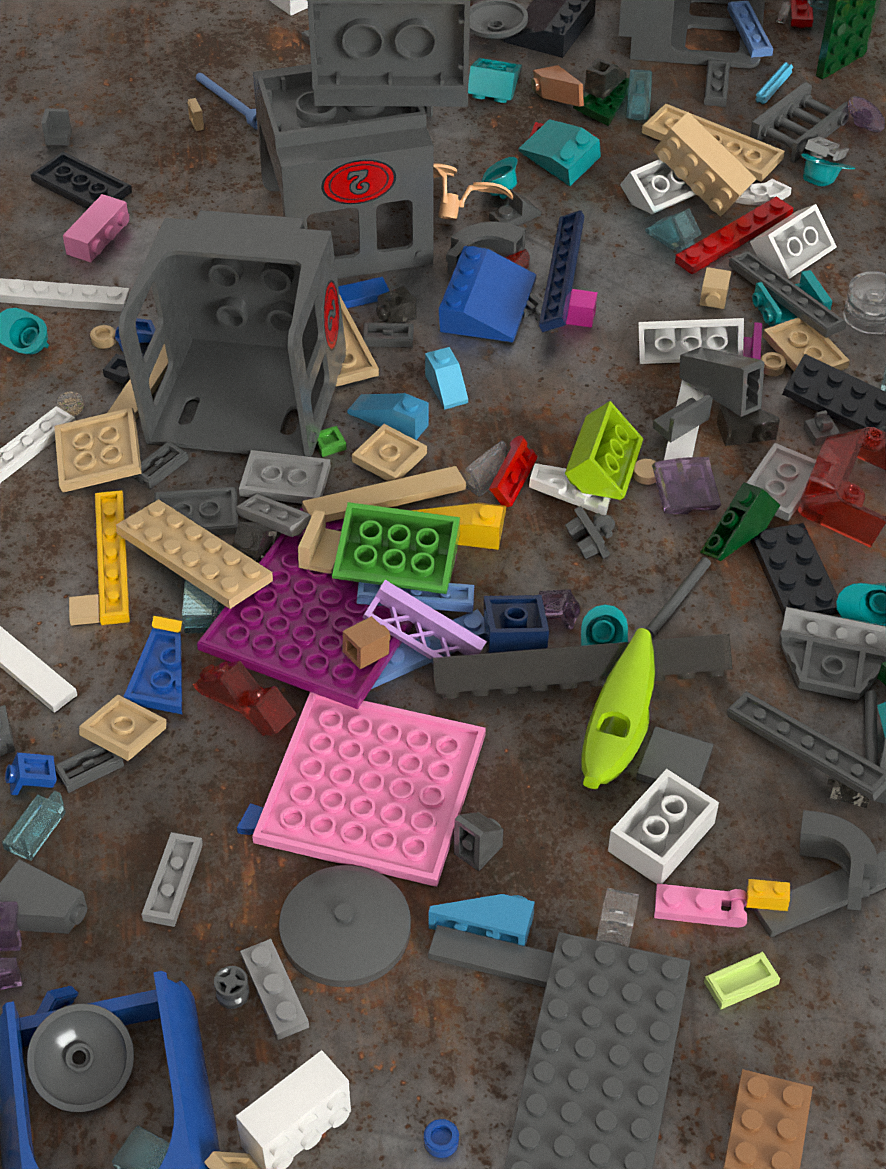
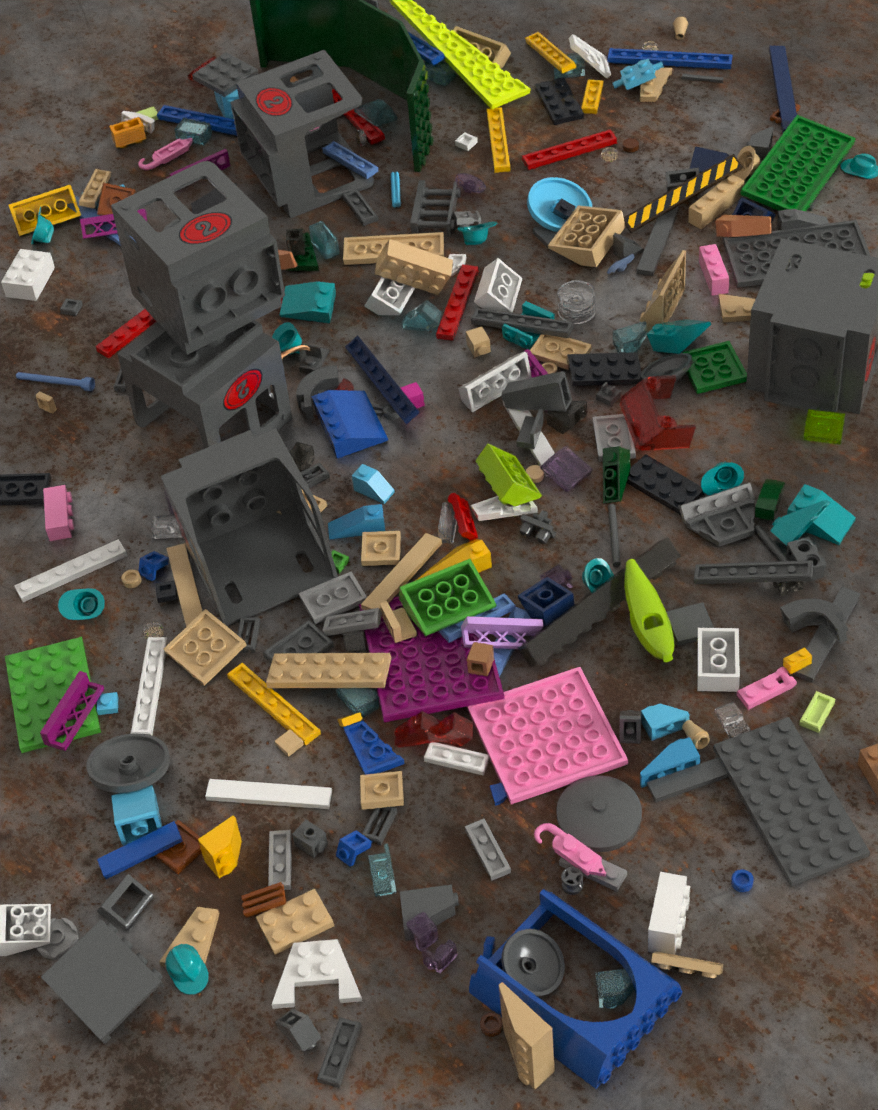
camera: 30 degrees left, 0 degrees up
none -> white tile [424,741,490,775]
none -> bright pink plate [534,823,606,877]
none -> medium azure slope [641,703,689,741]
none -> tan cone [682,720,710,749]

